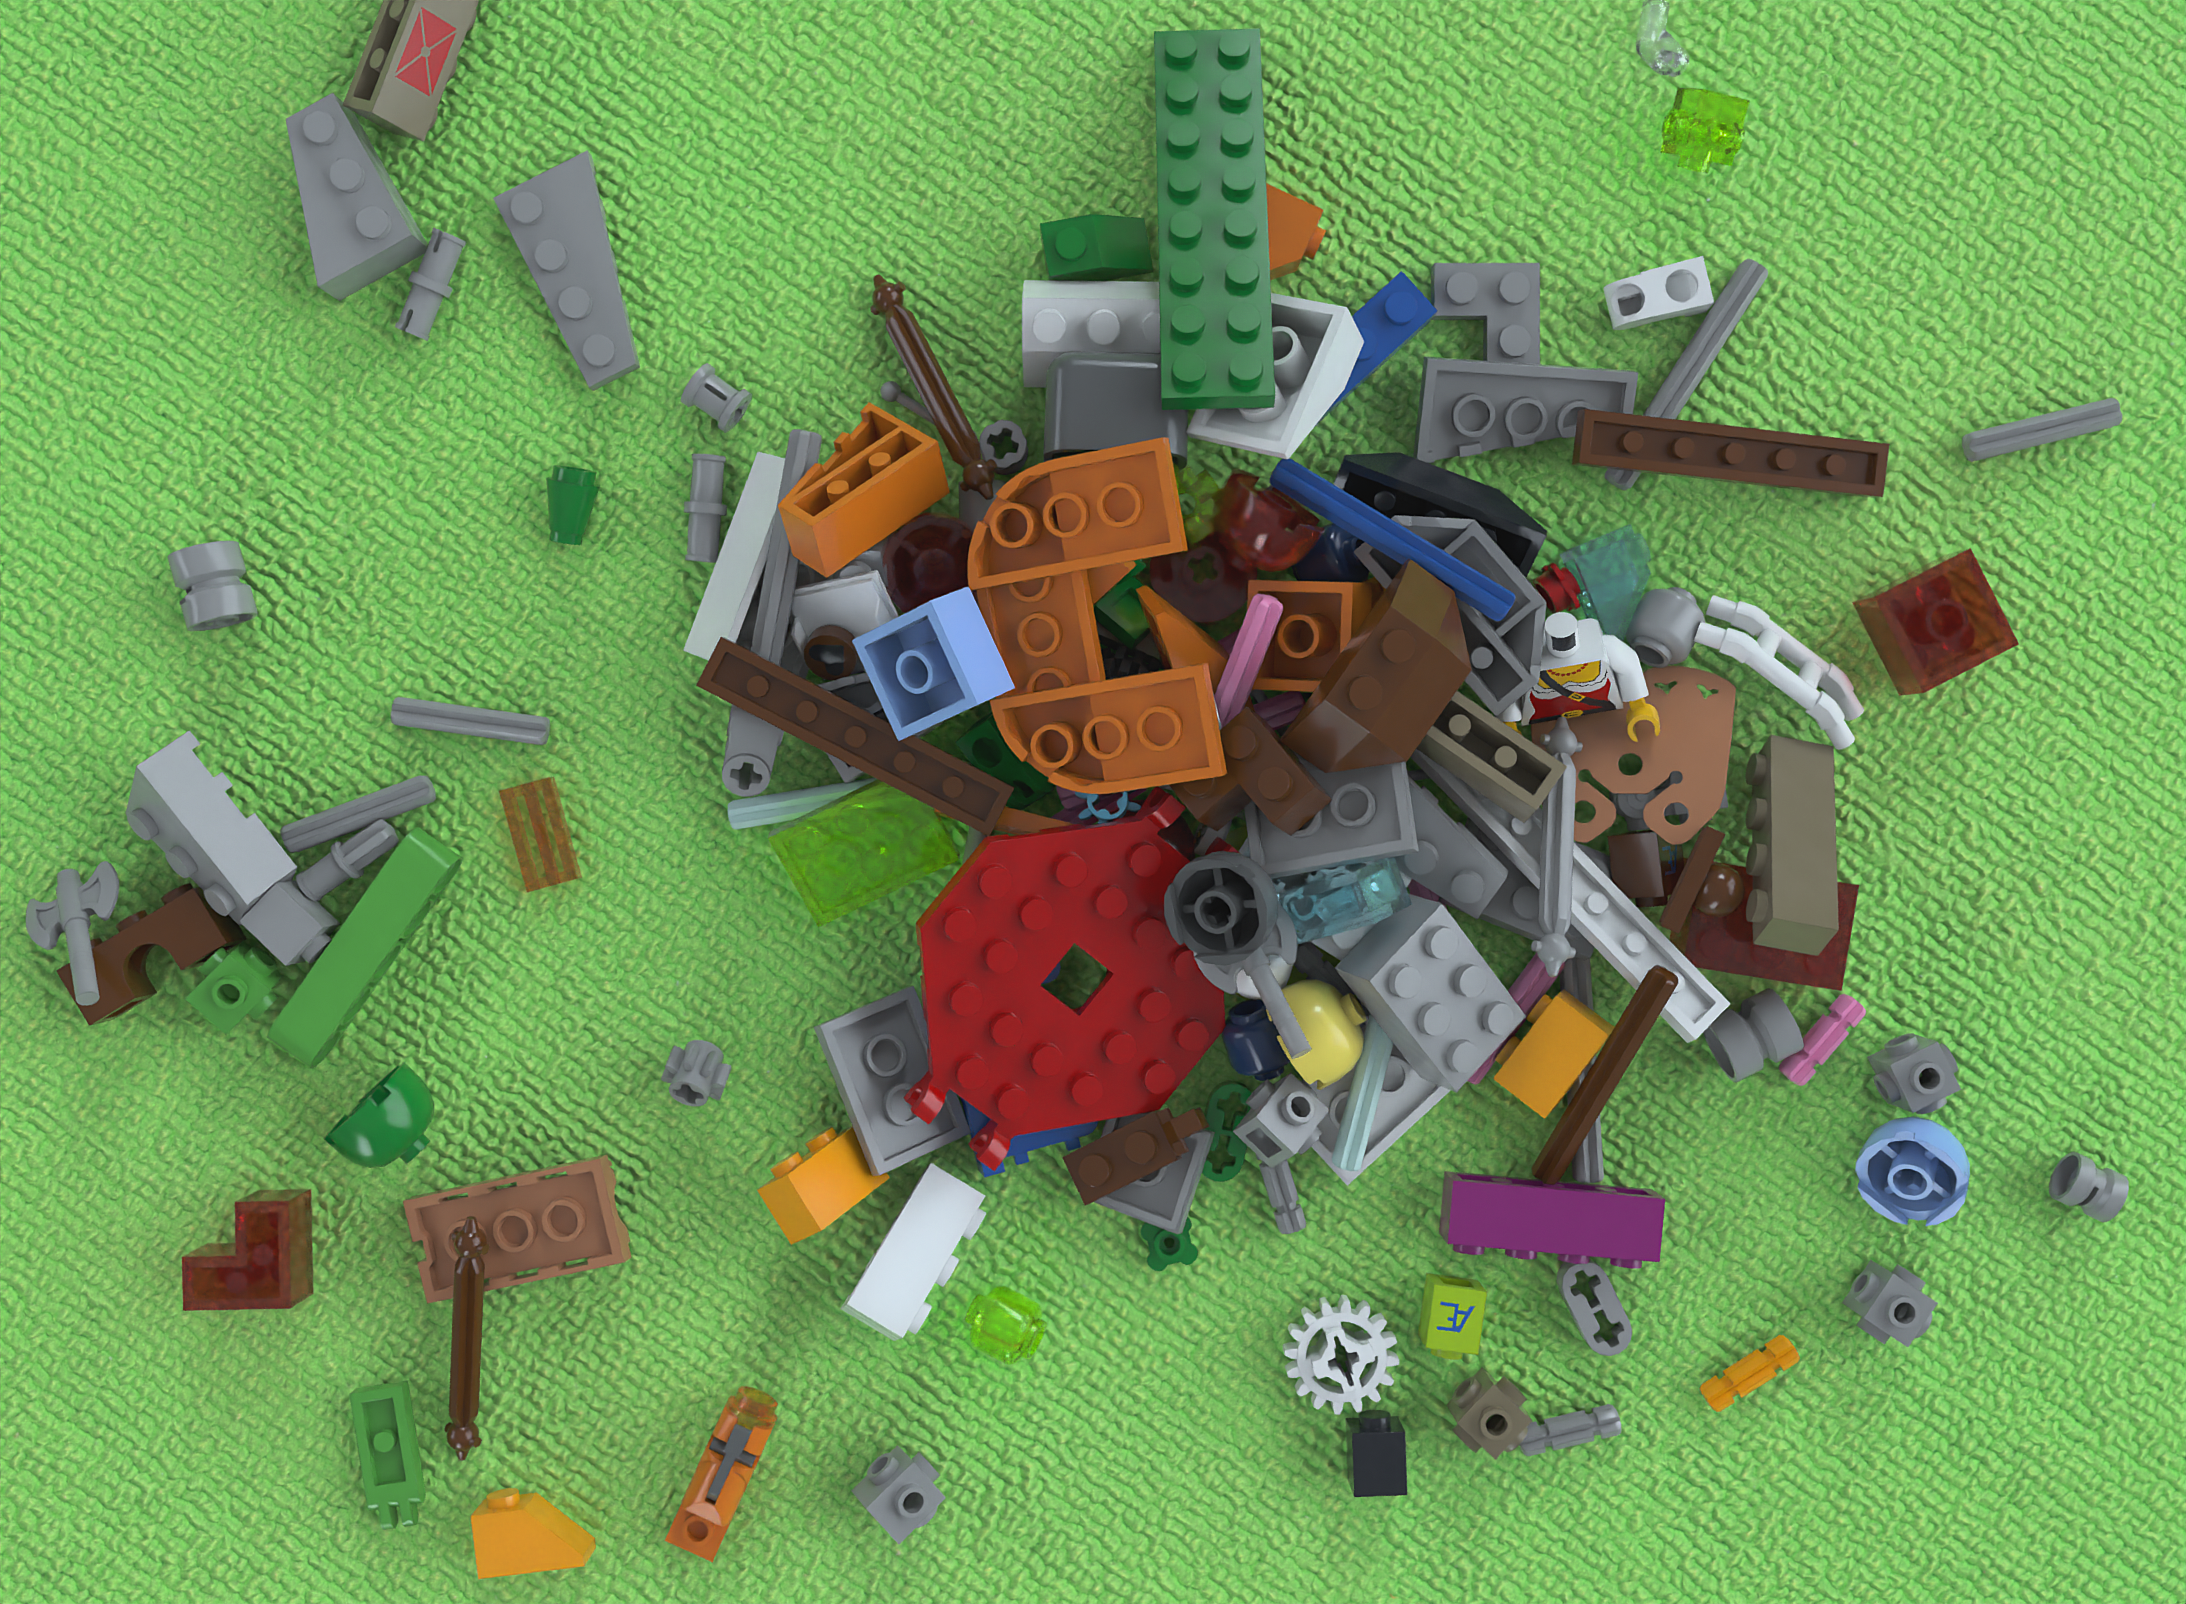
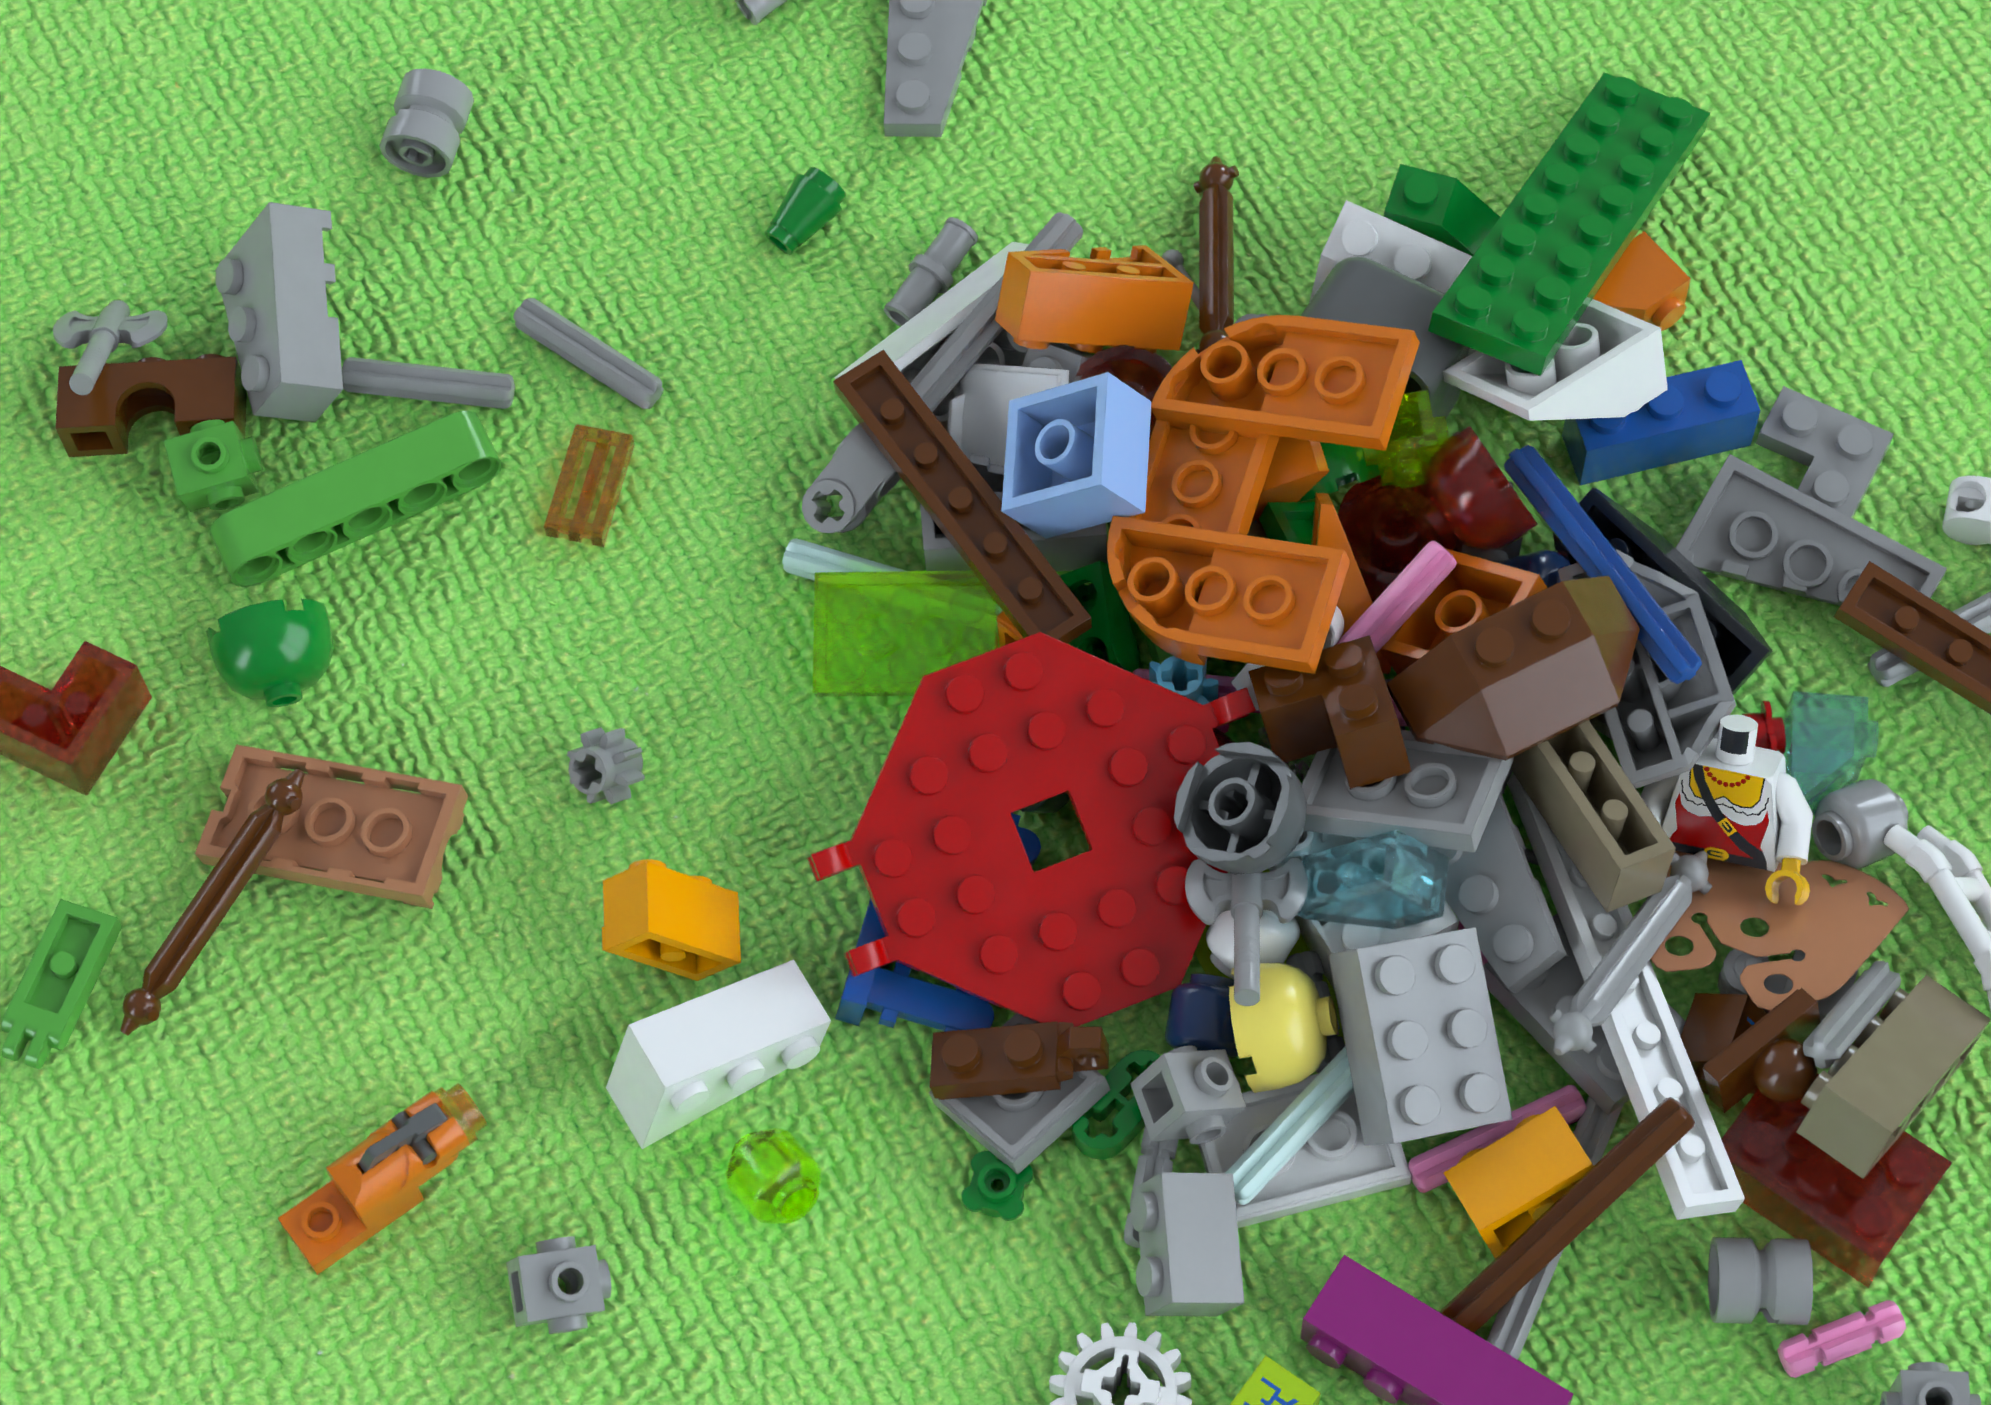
camera: 30 degrees right, 25 degrees down
light grey brick [239,880,340,966] -> none
light grey axle [296,819,399,902] -> none
light orange slope [471,1488,596,1579] -> none
light grey bush [681,363,752,433] -> none
reddish brown tile [804,625,859,680] -> none
light grey plate [814,986,971,1176] -> none
none -> light grey brick [1131,1172,1244,1317]
none -> light grey axle [1803,961,1901,1069]

